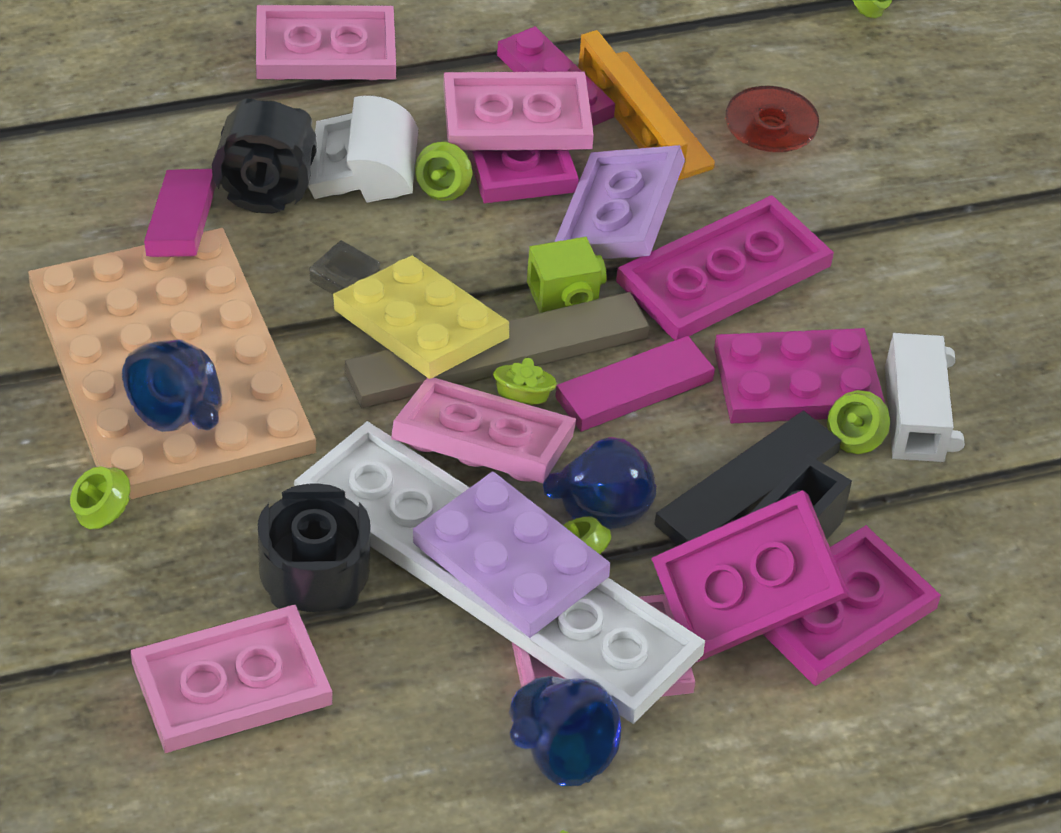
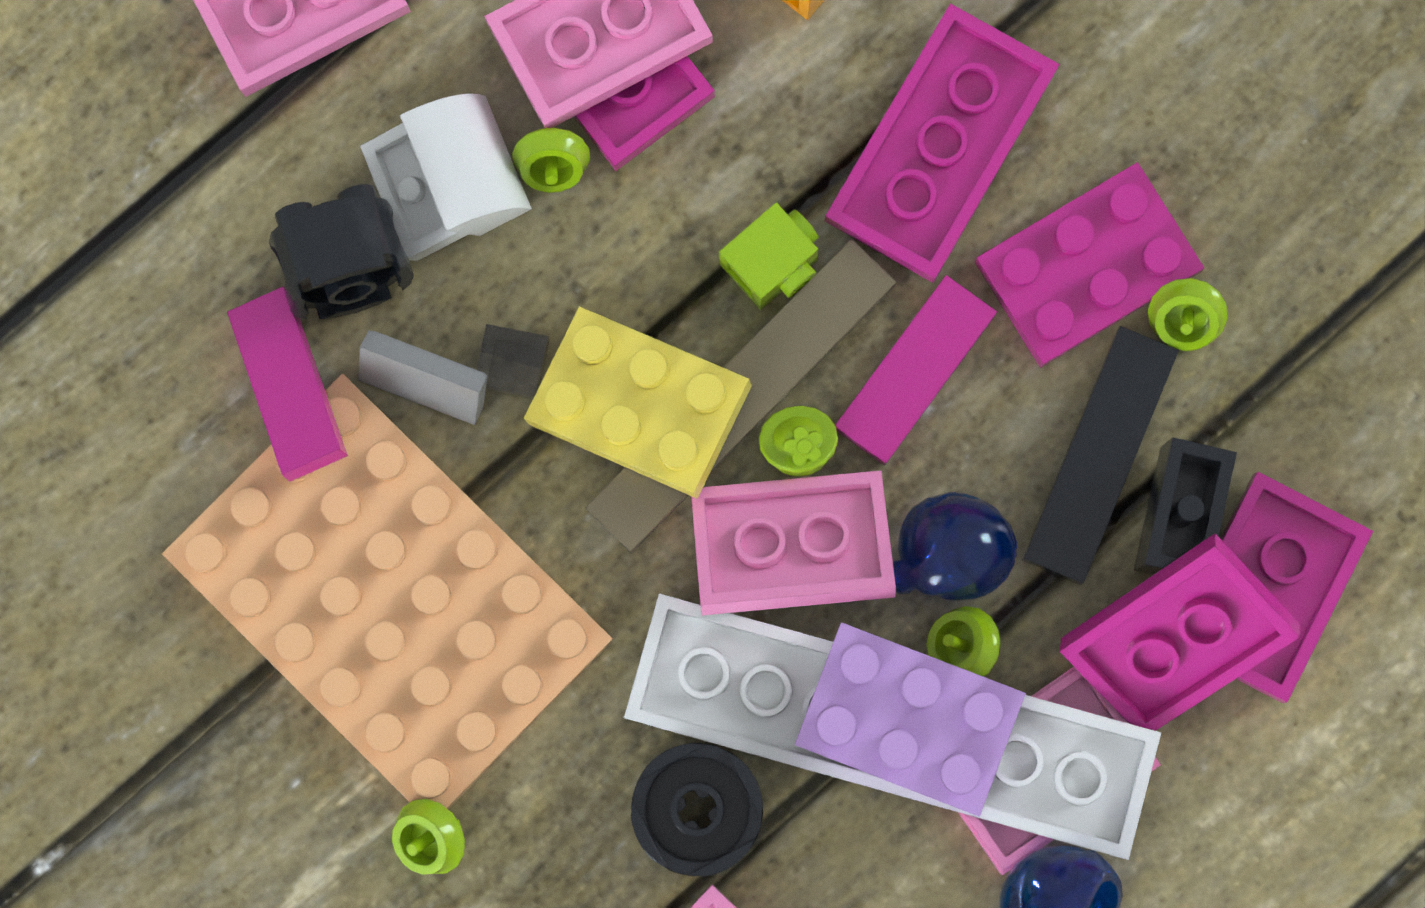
camera: 15 degrees left, 35 degrees up
clear blue piece [122,339,222,432] -> none
lavender plate [555,145,685,259] -> none
white brick [885,333,965,462] -> none
none -> light grey tile [358,330,487,425]

